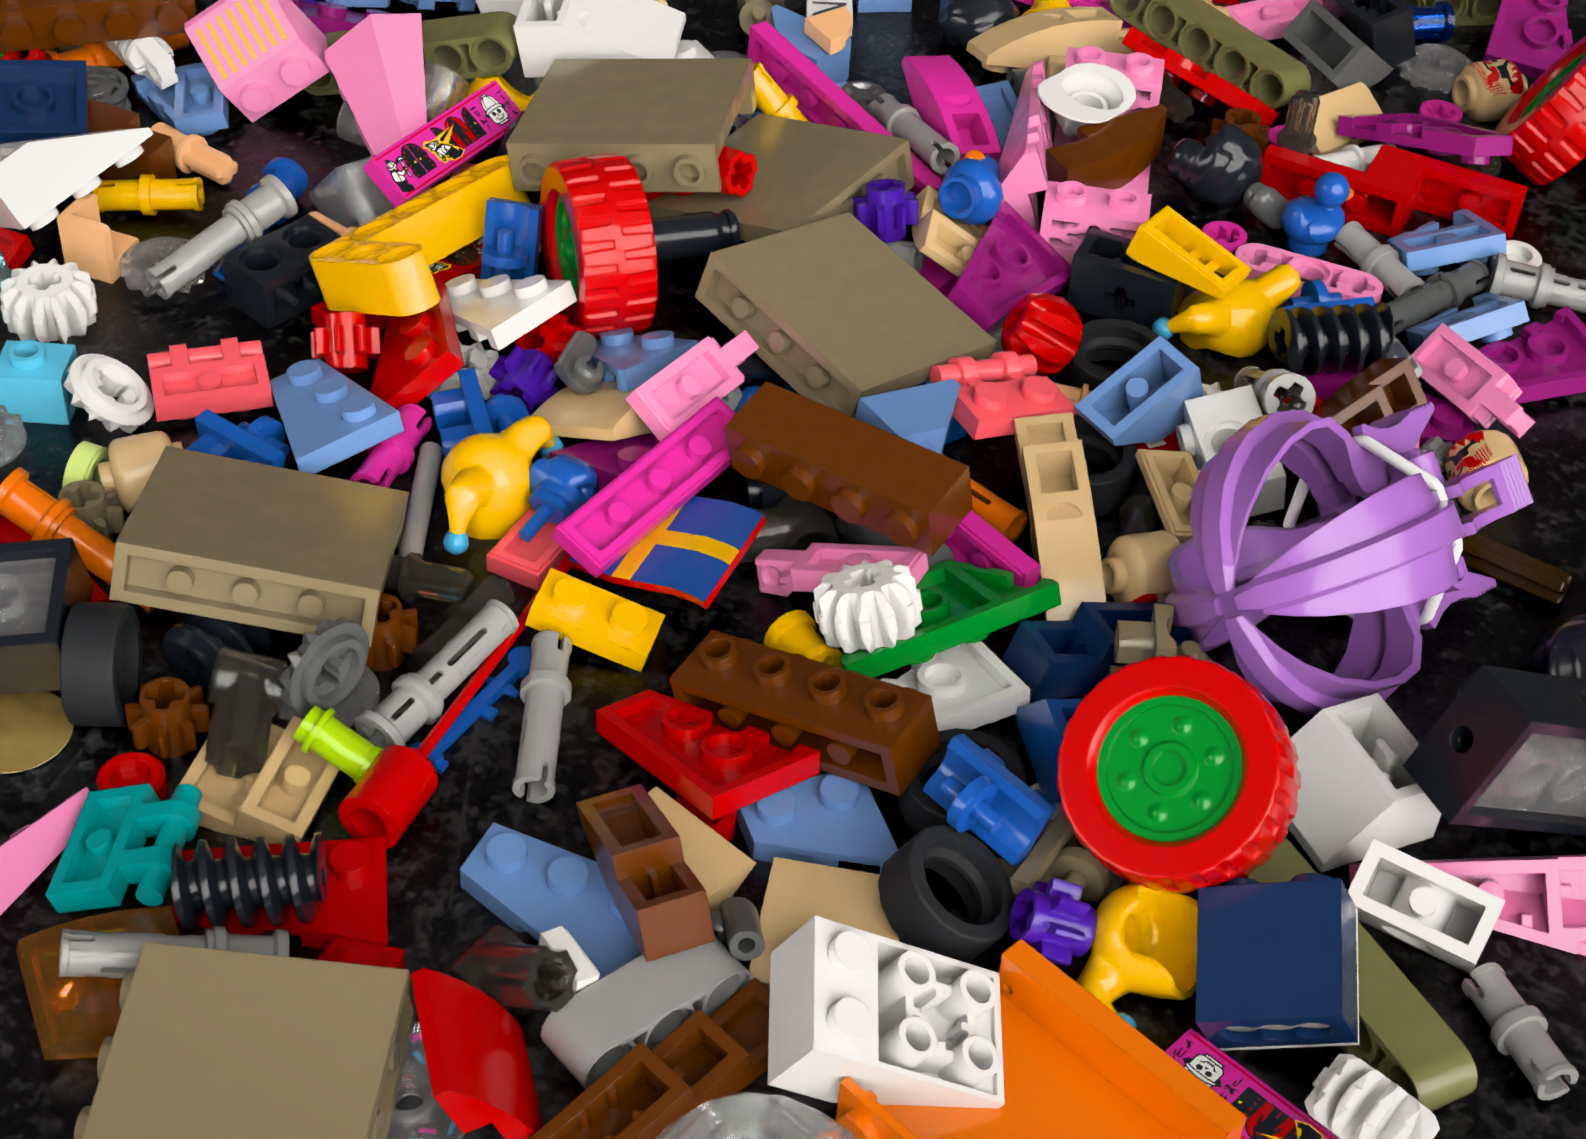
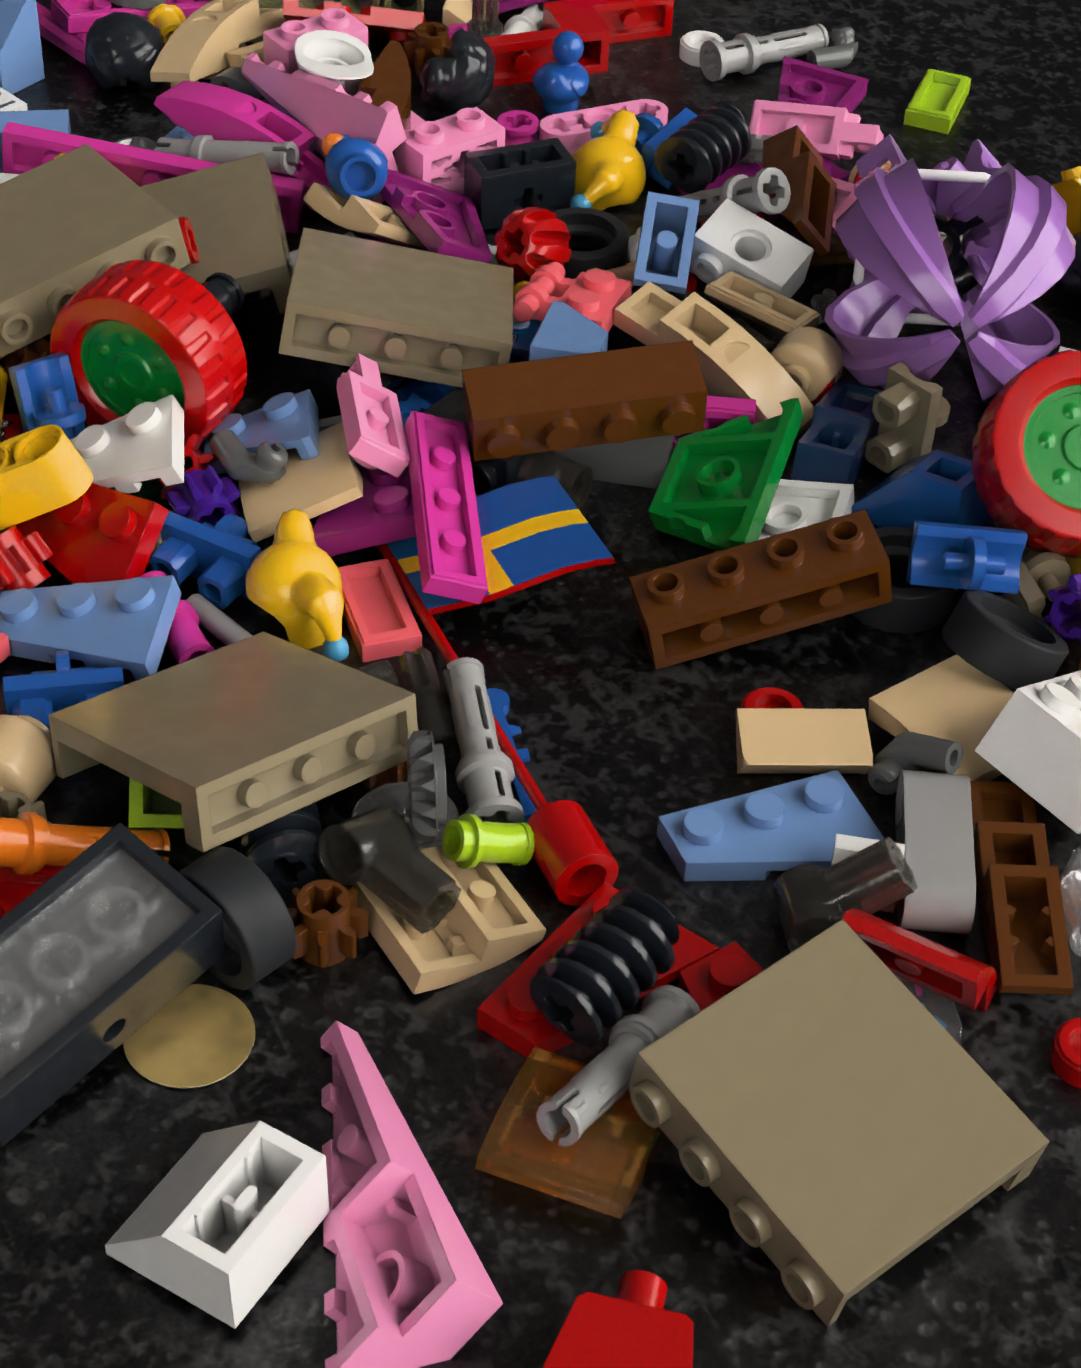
camera: 45 degrees left, 0 degrees up
teal plate [45,783,202,913] -> none
red tile [96,752,168,801] -> none
light grey pin [512,630,572,804] -> none
blue piece [518,454,598,542] -> none
yellow plate [525,568,665,673] -> none
reddish brown slope [576,784,715,962] -> none
red wing [596,689,820,821] -> none
medium blue wing [736,773,898,874] -> none
bright pink hinge [755,543,929,597] -> none
yellow bush [764,610,843,669] -> none
light nougat tile [804,7,853,55] -> none
white gear [813,559,923,654] -> none
dark purple gear [853,179,919,242] -> none
yellow slope [1125,206,1252,299] -> none
dark grey arm [1243,182,1311,230] -> none
light grey pin [1334,221,1426,299] -> none
dark grey pin [1387,259,1490,335] -> none
medium blue wing [1388,208,1507,276] -> none
medium blue wing [1405,292,1530,351] -> none

